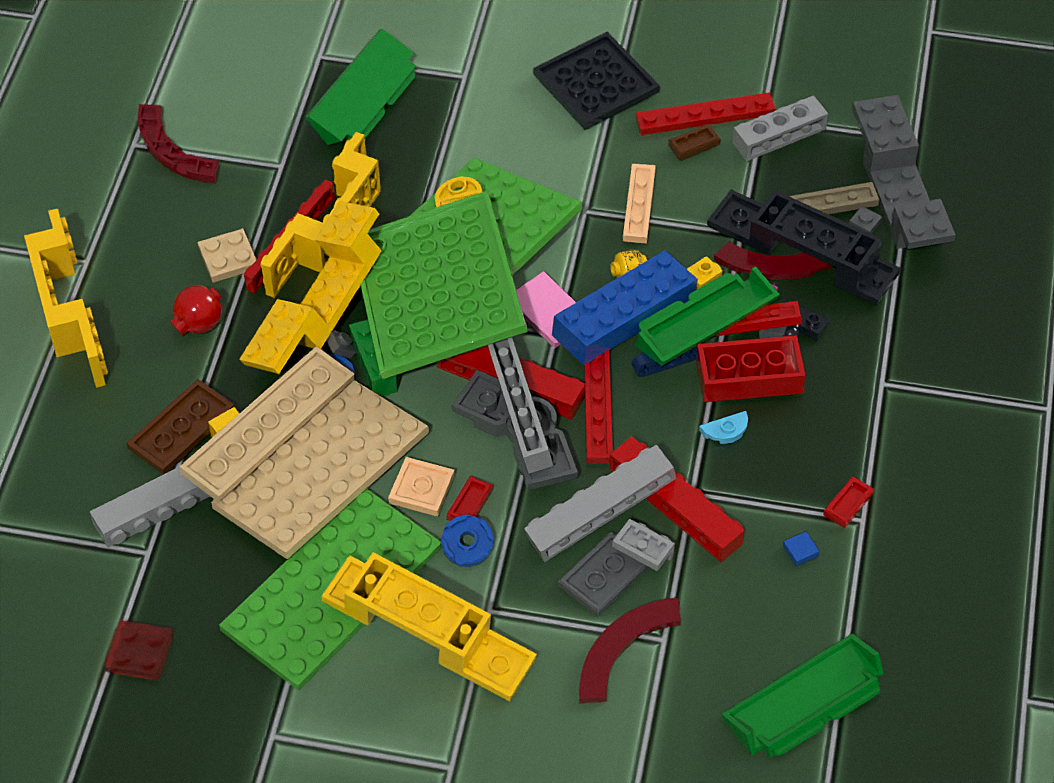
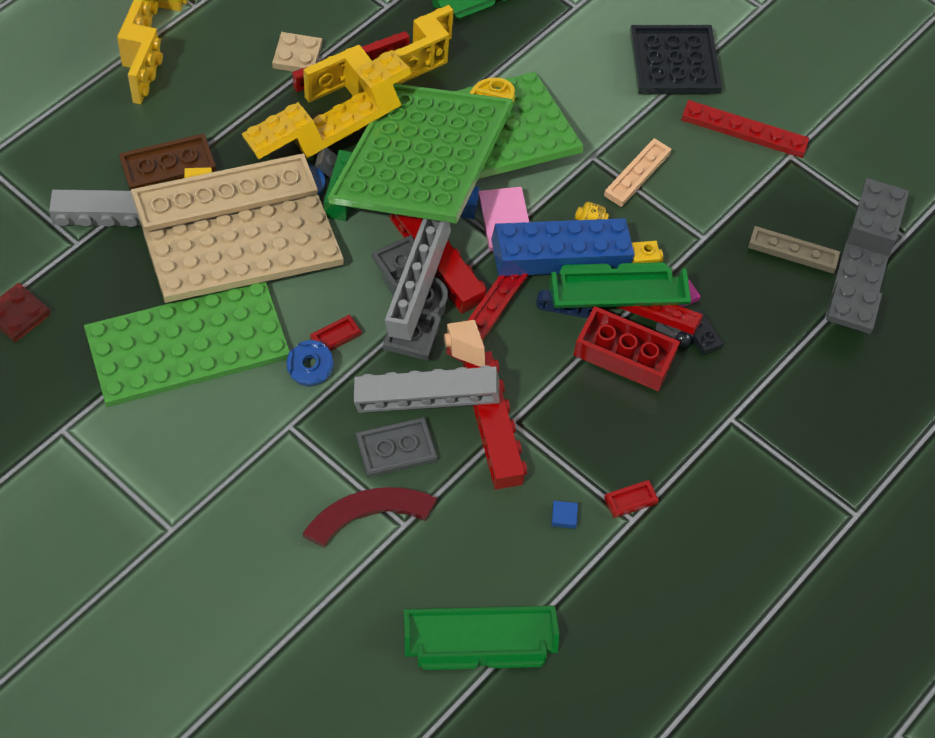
camera: 25 degrees right, 5 degrees up
red brick [170,285,222,335] -> none
yellow bracket [321,552,537,702] -> none
light nougat plate [388,457,455,517] -> none
light grey bracket [612,519,675,571] -> none
reddish brown plate [668,124,720,161] -> none
medium azure plate [699,411,748,444] -> none
black bracket [707,190,900,306] -> none
dark red tile [714,241,834,280] -> none
light grey brick [732,95,828,162] -> none
dark grey plate [849,206,882,234] -> none
none -> light nougat slope [444,320,485,367]

